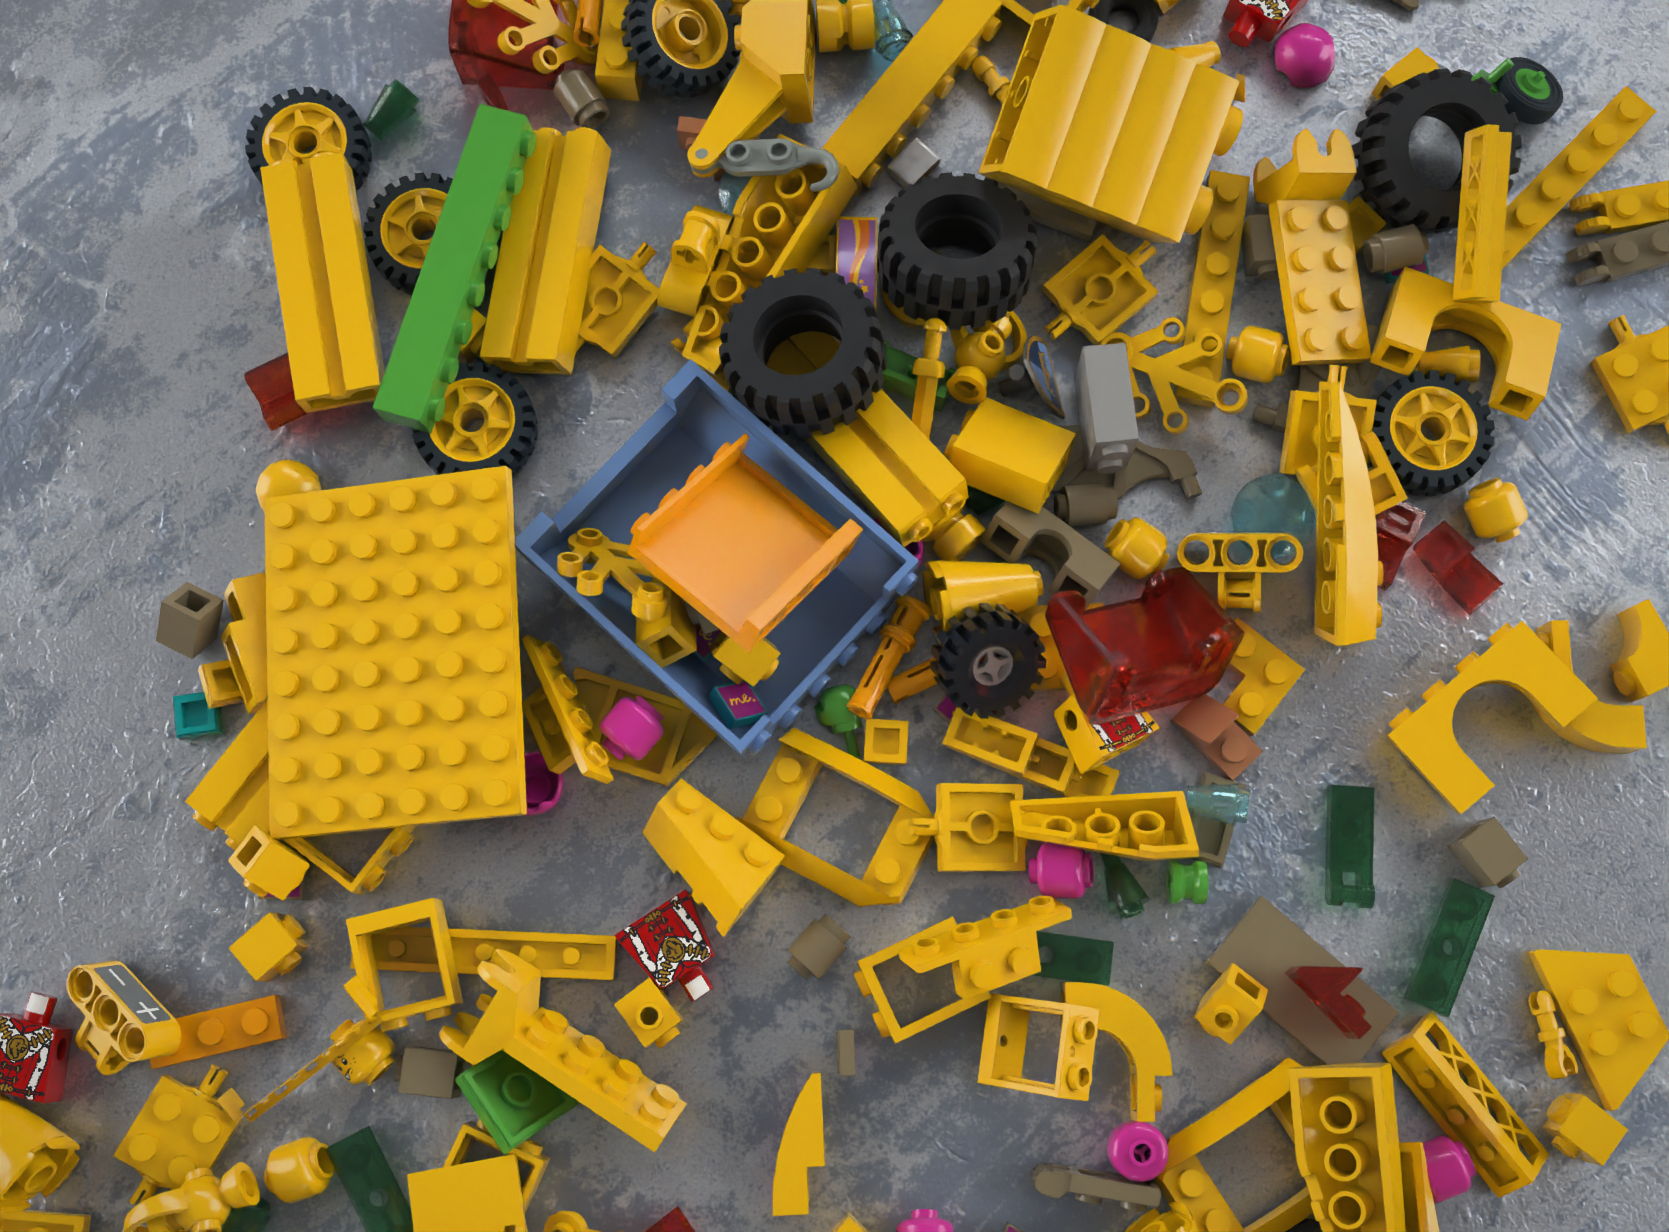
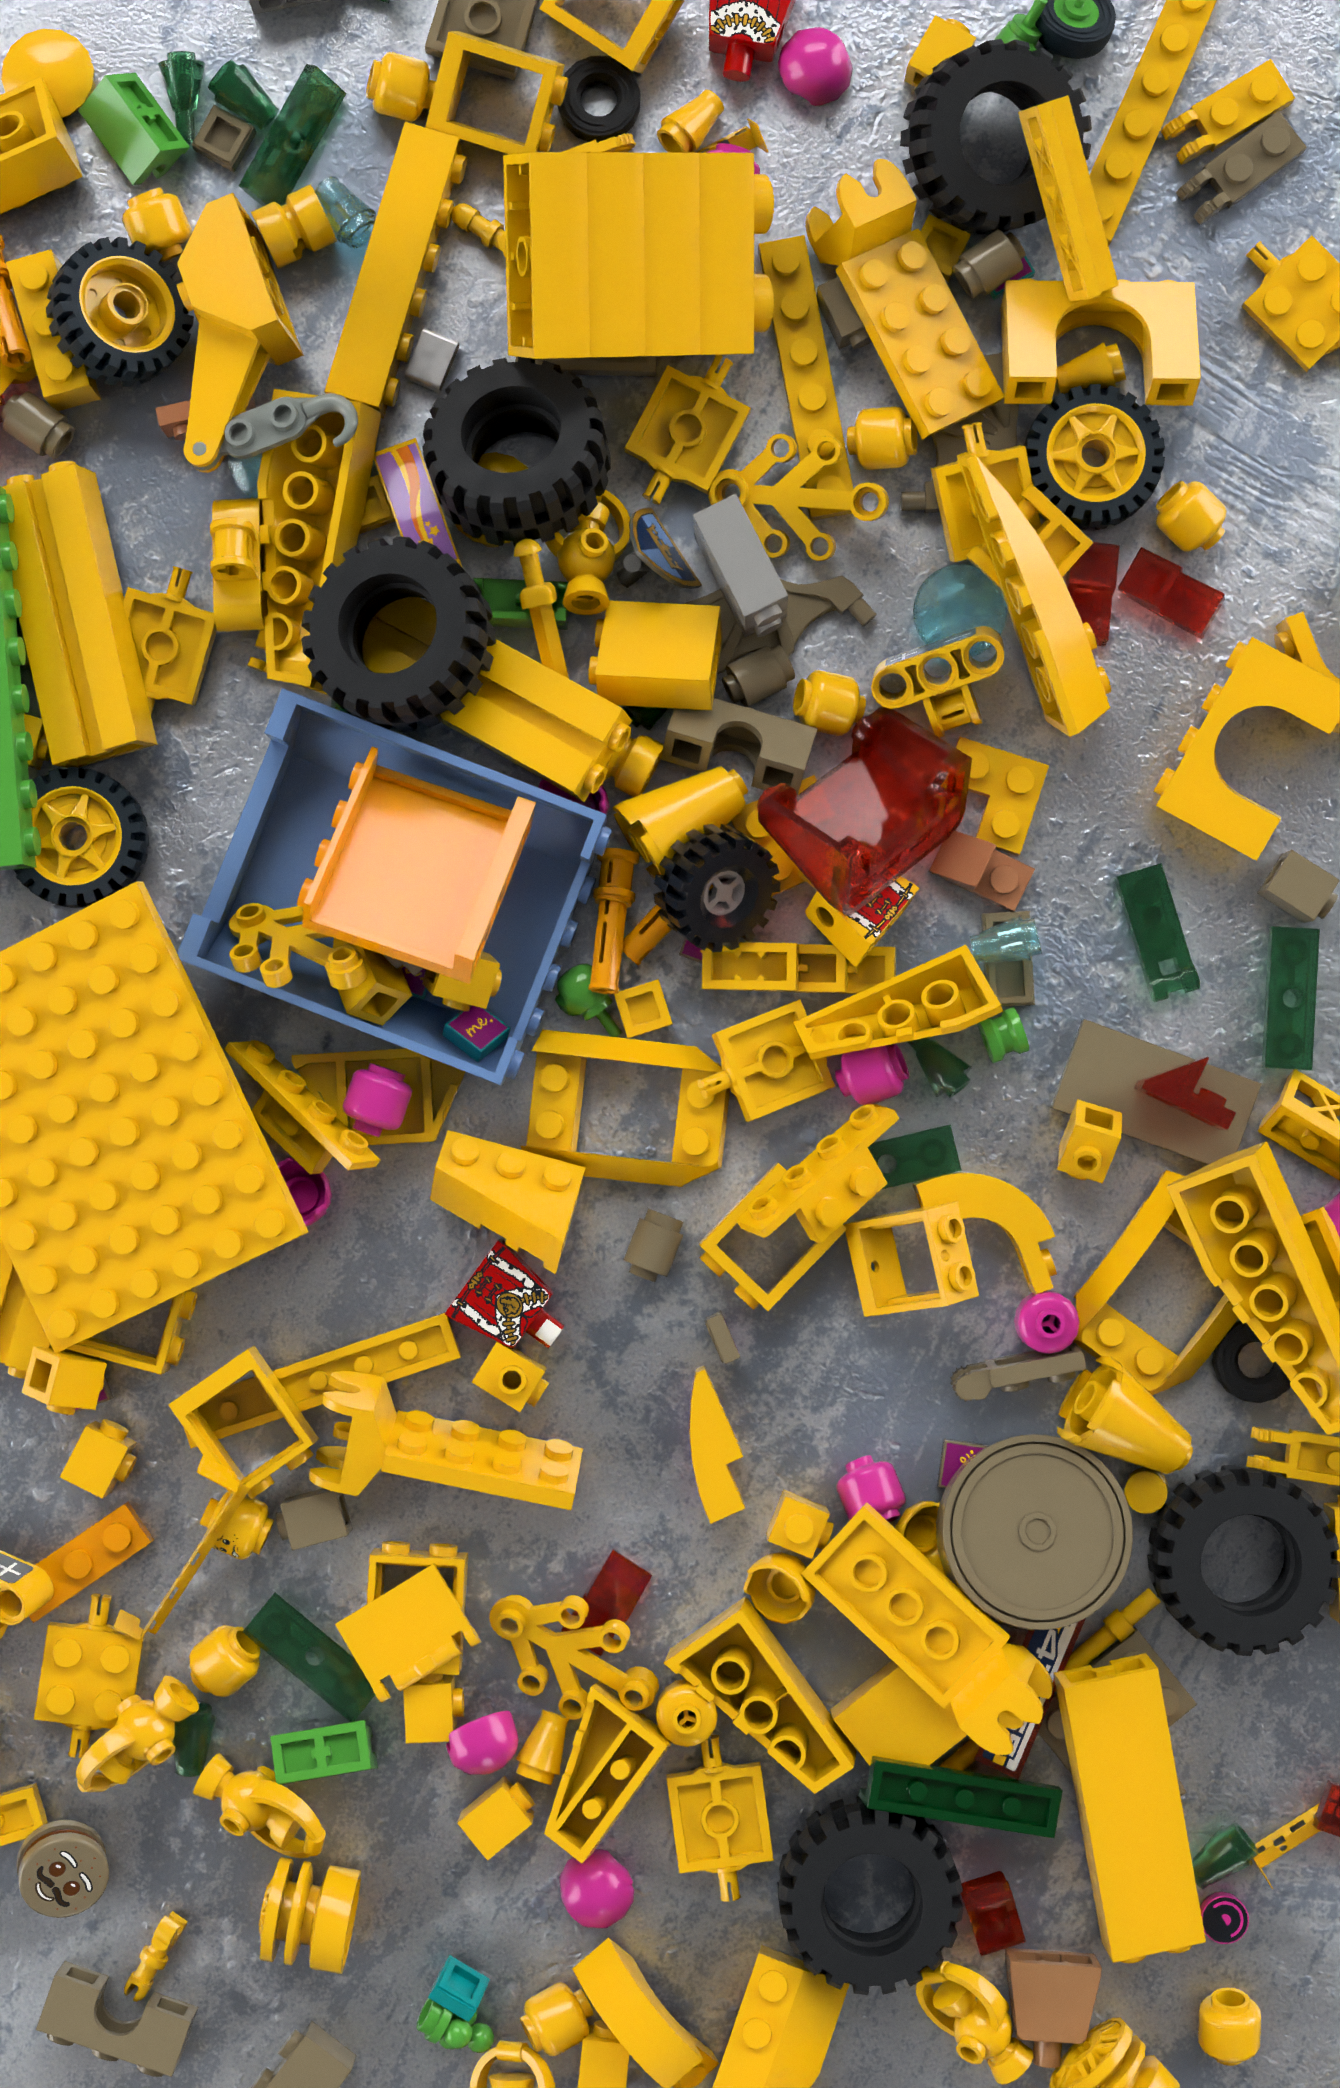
camera: 20 degrees left, 10 degrees up
bright green tile [455,1049,579,1155] -> none

